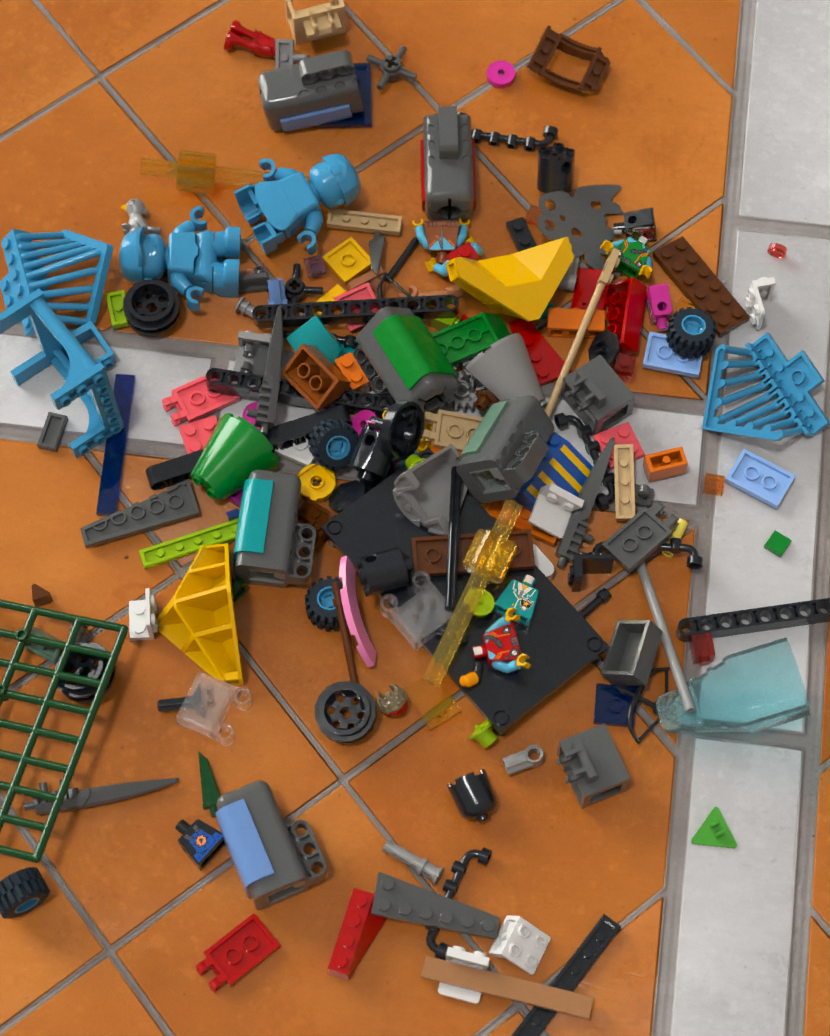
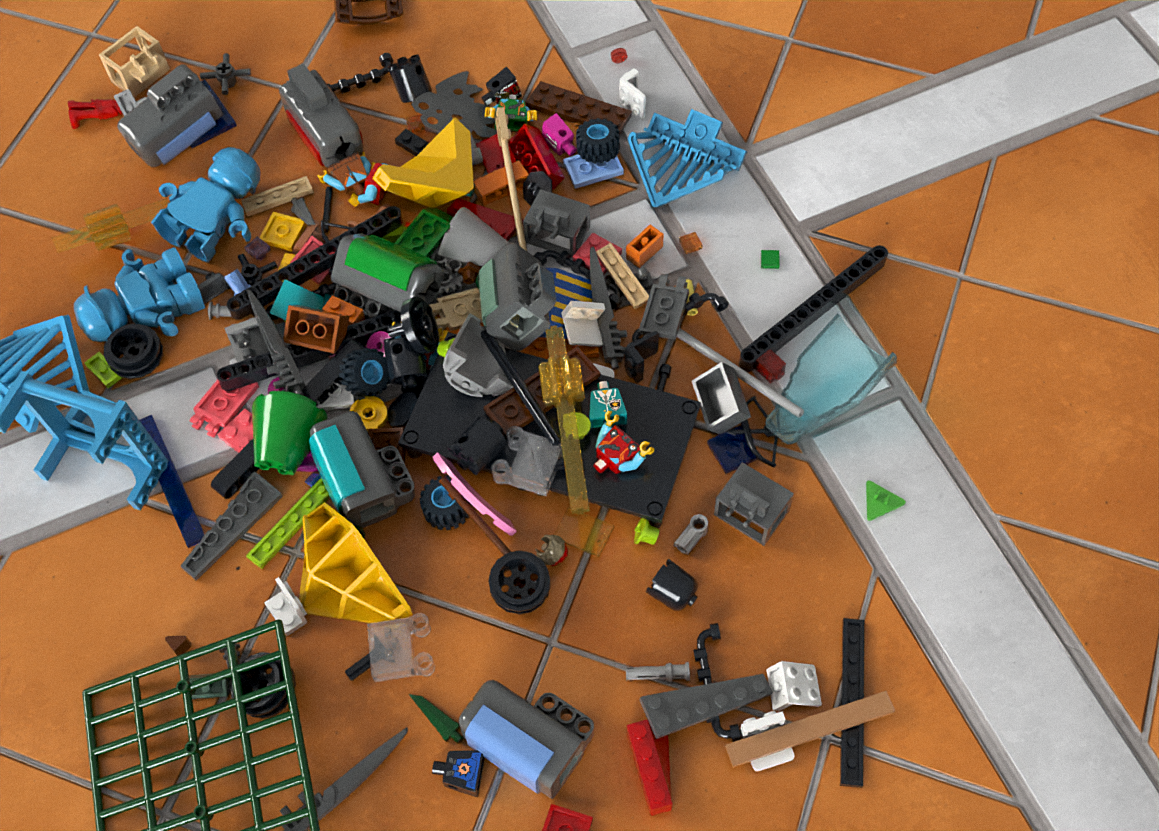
camera: 30 degrees left, 5 degrees down
dark grey tile [37,412,68,452] -> none
light grey animal [120,198,162,235] -> none
light orange arm [459,662,484,687] -> none
dark pink piece [487,60,515,88] -> none
clear red brick [614,353,636,384] -> none
light blue plate [725,449,796,509] -> none

